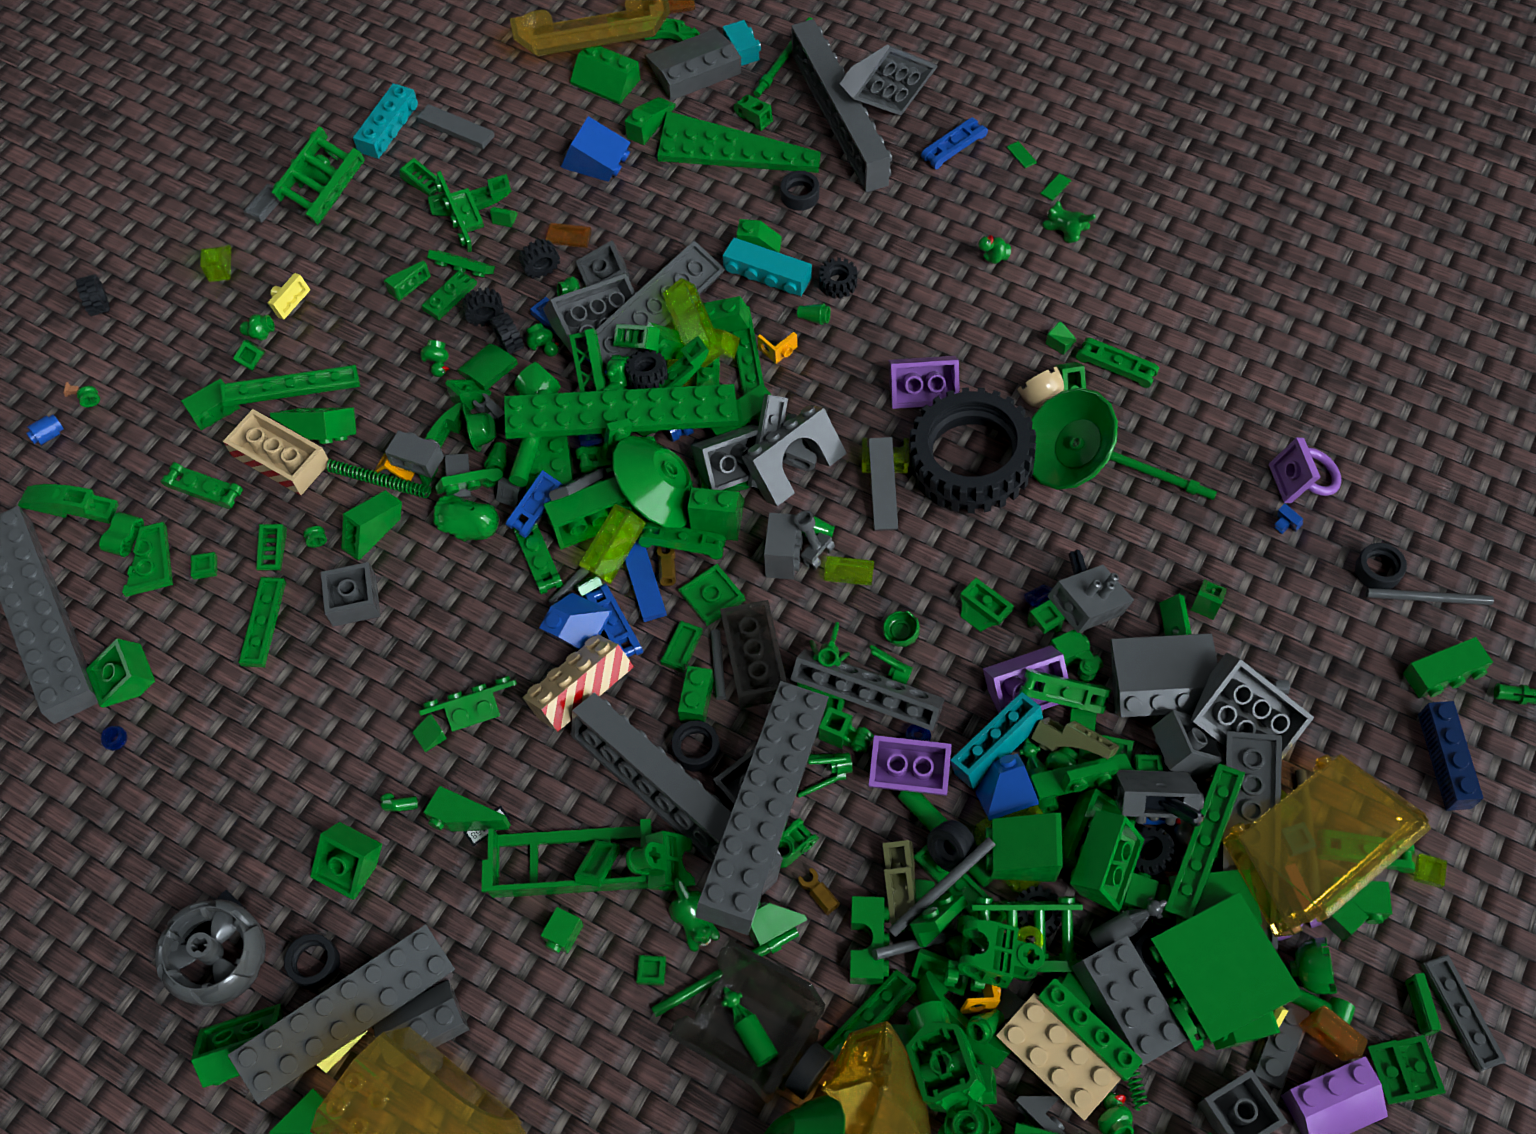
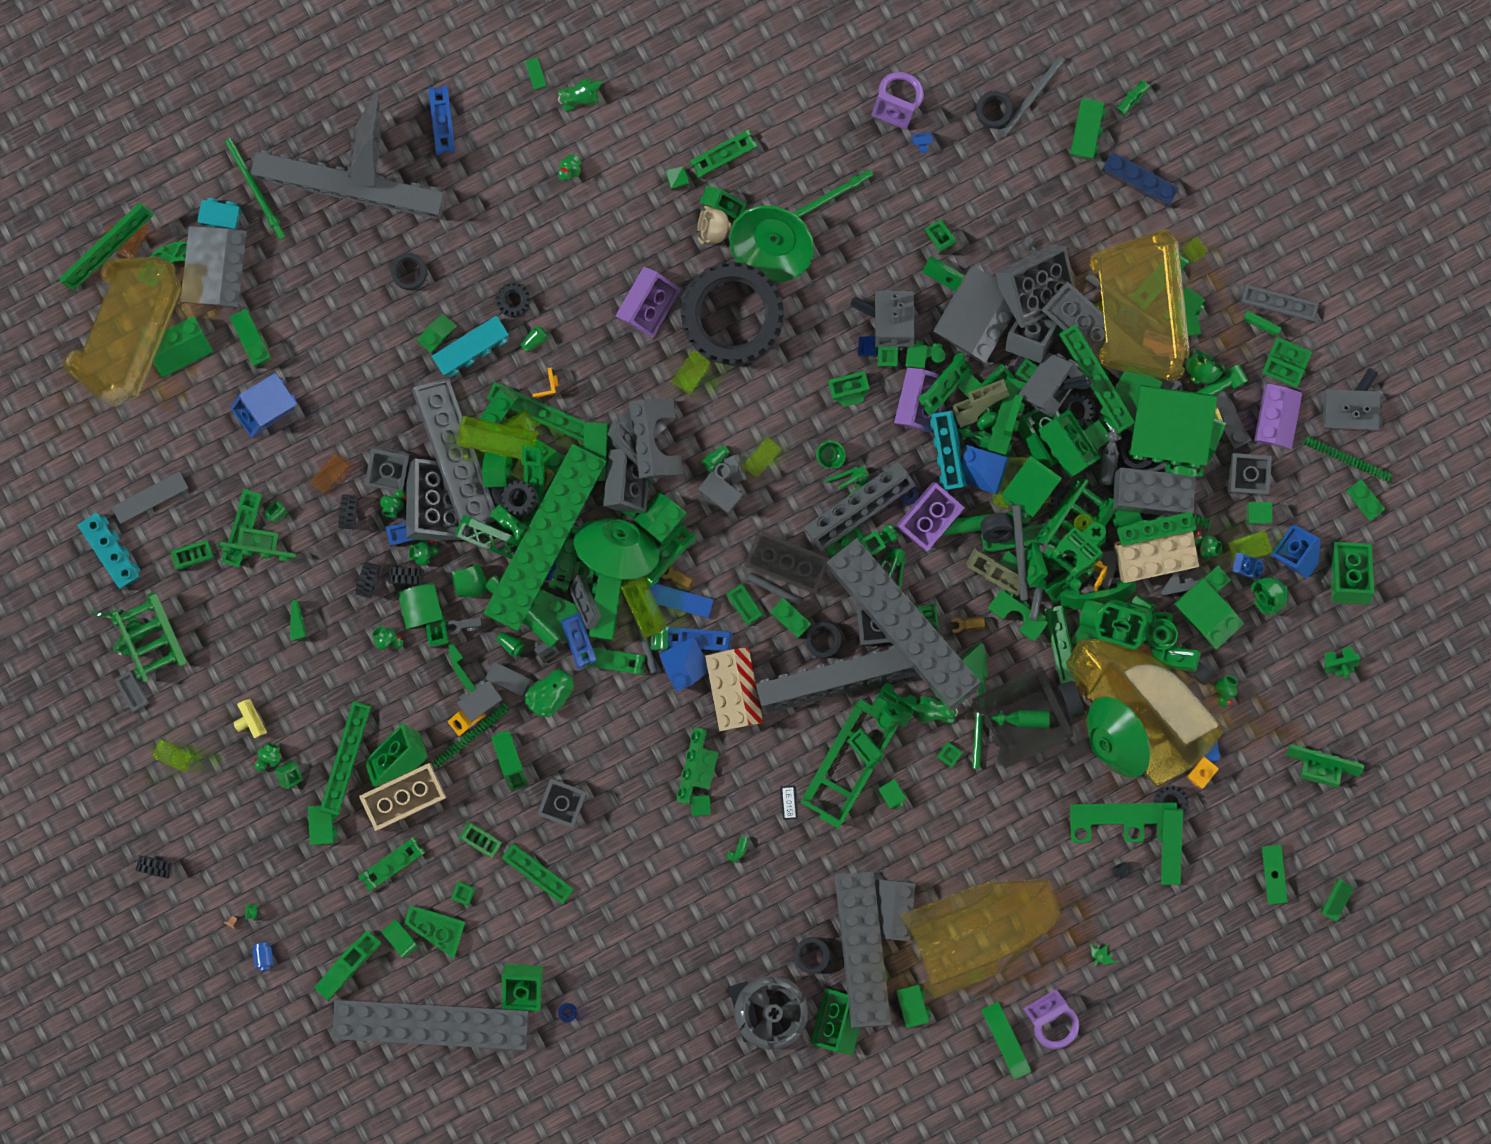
camera: 60 degrees left, 25 degrees up
green bush [303,526,327,548] -> none
green slope [310,822,382,900] -> none
green hinge [421,271,477,321] -> none
green slope [423,786,511,832] -> none
green plate [427,249,495,277] -> none
green hinge [435,468,504,495] -> none
green piece [462,403,496,452] -> none
green plate [603,418,632,457] -> none
green slope [613,324,660,351] -> none
green wing [657,112,821,173] -> none
green tile [678,564,745,627] -> none
green leg [734,94,773,131] -> none
green plant [809,622,850,667] -> none
dark grey tile [869,437,898,531] -> none
green cone [966,1009,1005,1043] -> none
green window [1006,141,1037,169] -> none
clear orange slope [1299,1006,1368,1061] -> none

